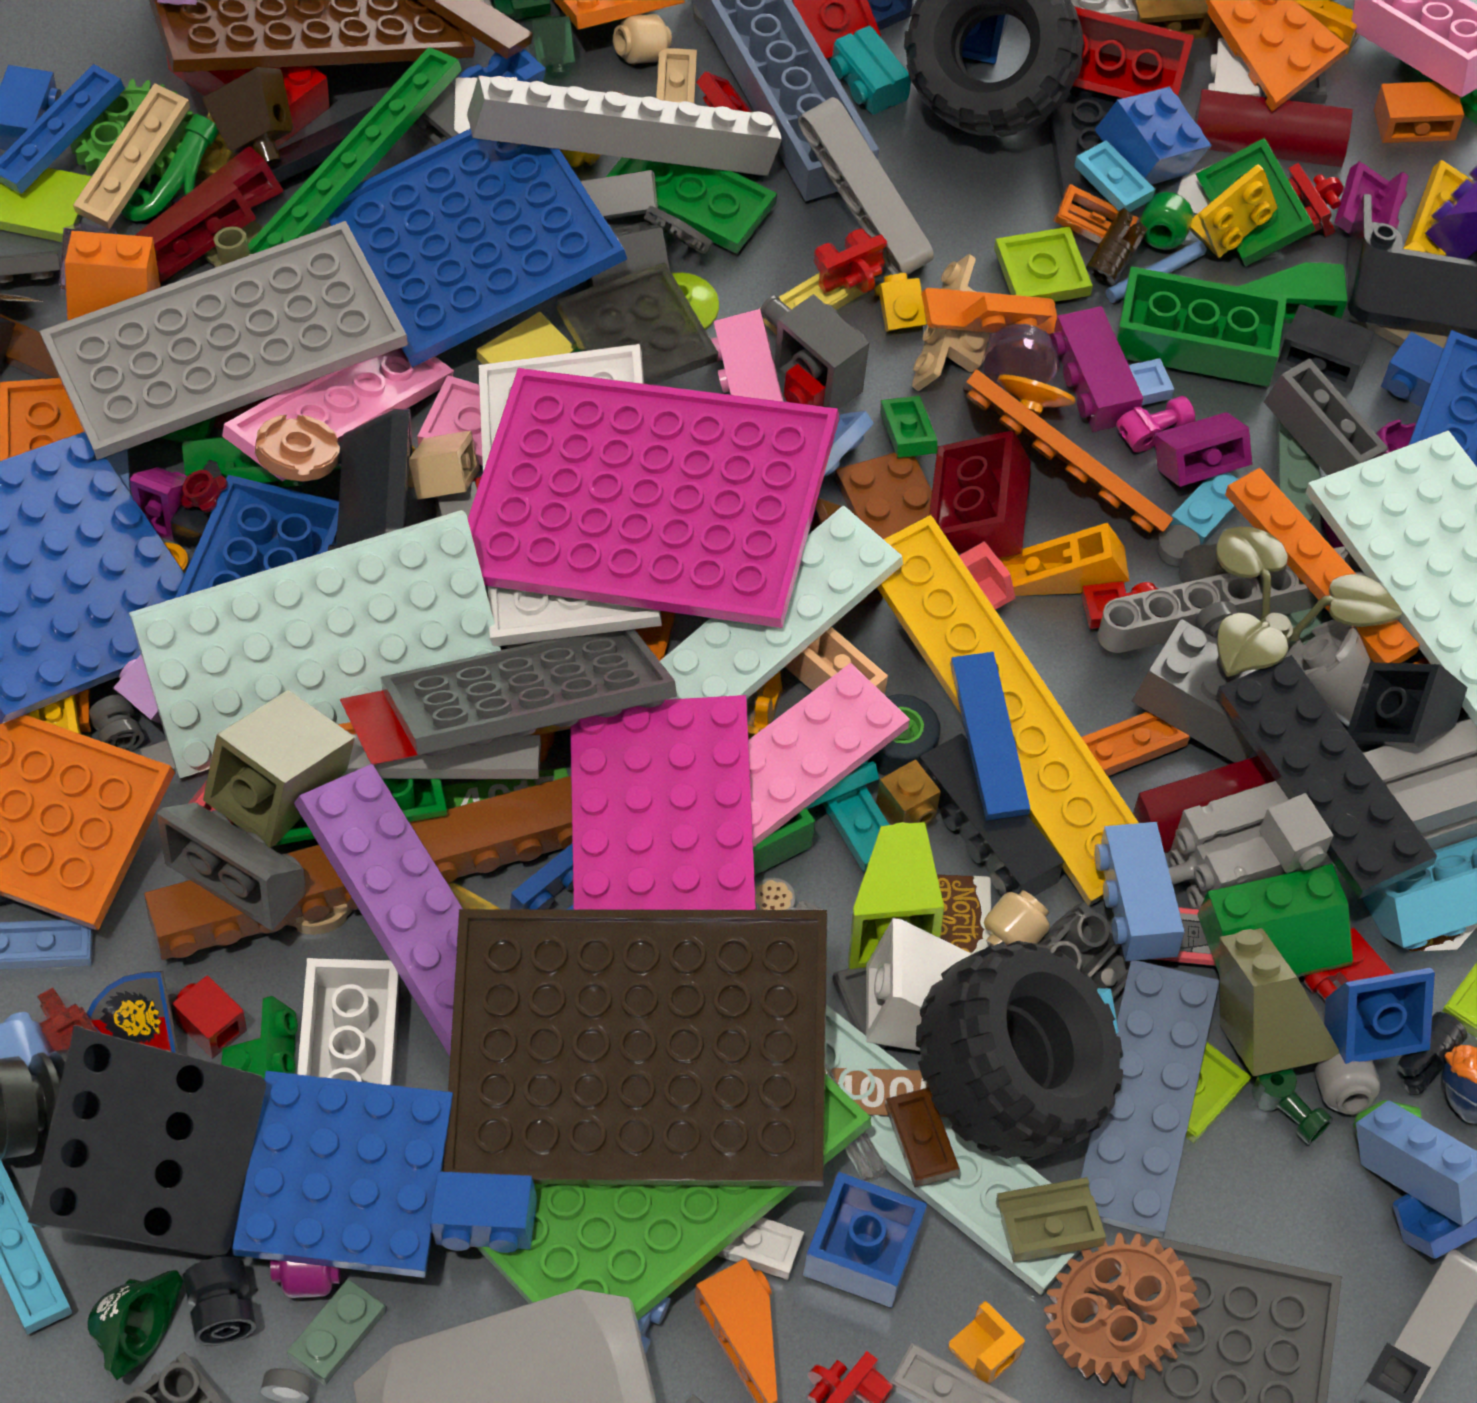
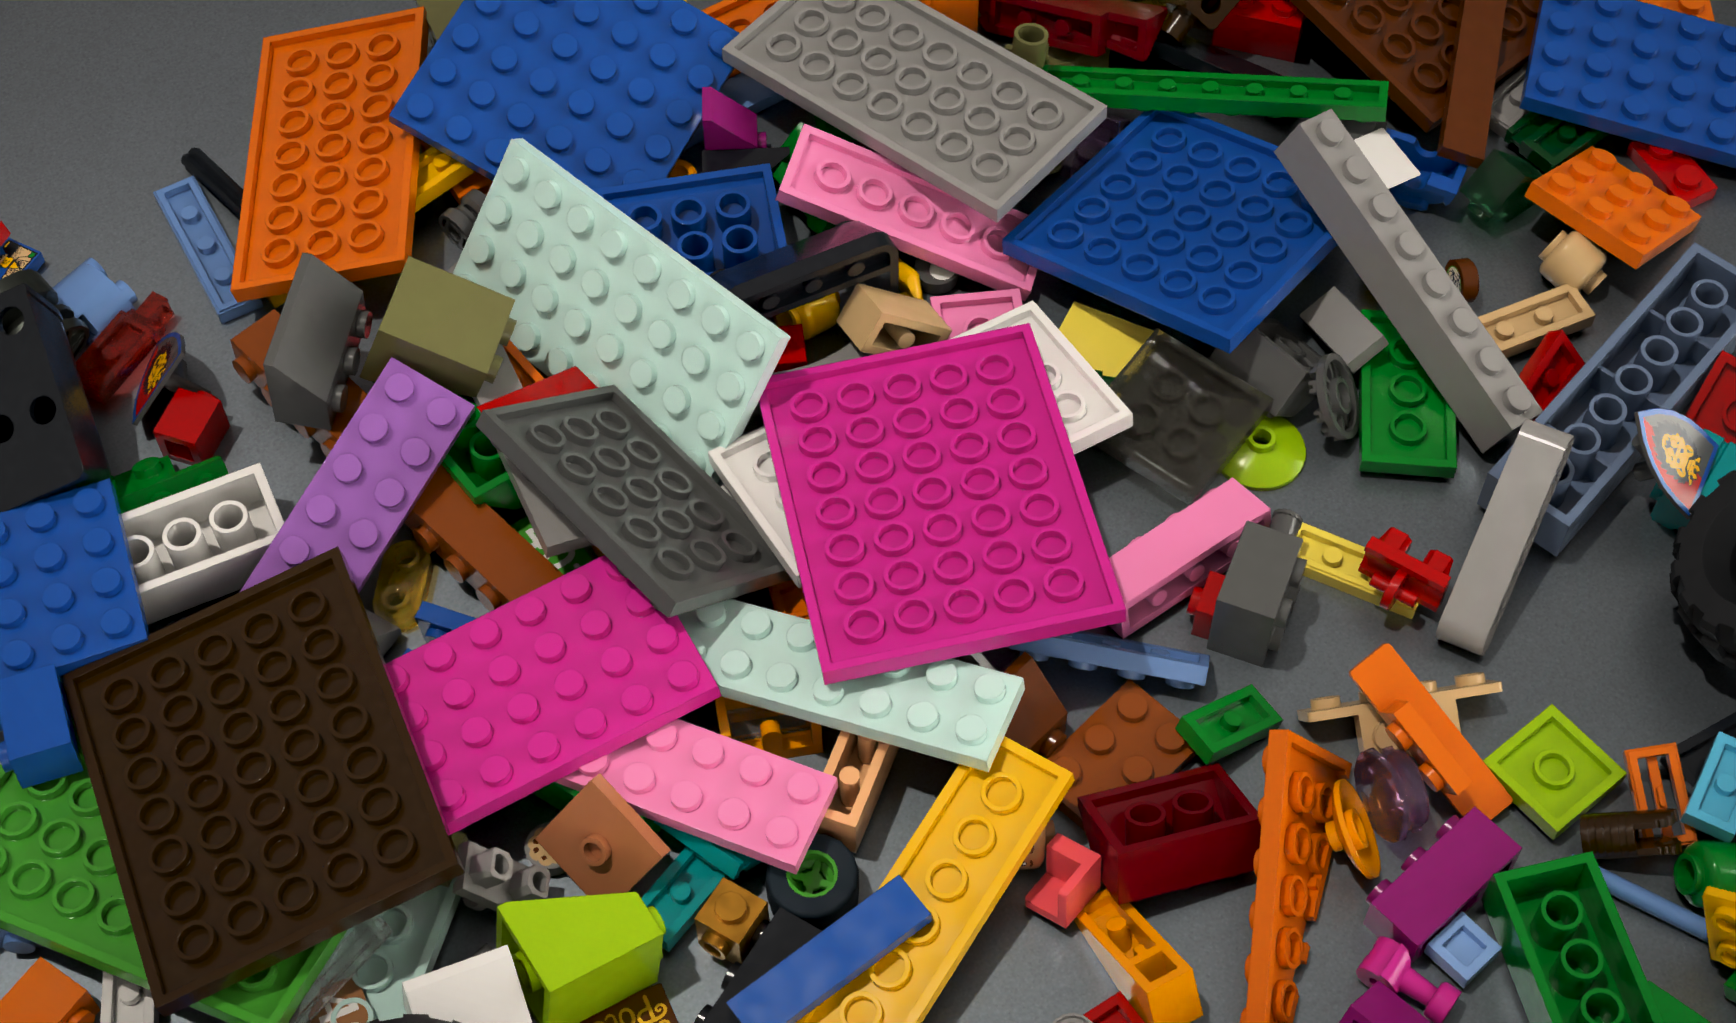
camera: 70 degrees right, 0 degrees up
dark red plate [181,470,228,512] -> none
nougat tile [255,415,340,481] -> none
yellow bracket [874,273,927,332] -> none
none -> nougat plate [535,773,671,895]
none -> shield [1632,408,1719,520]

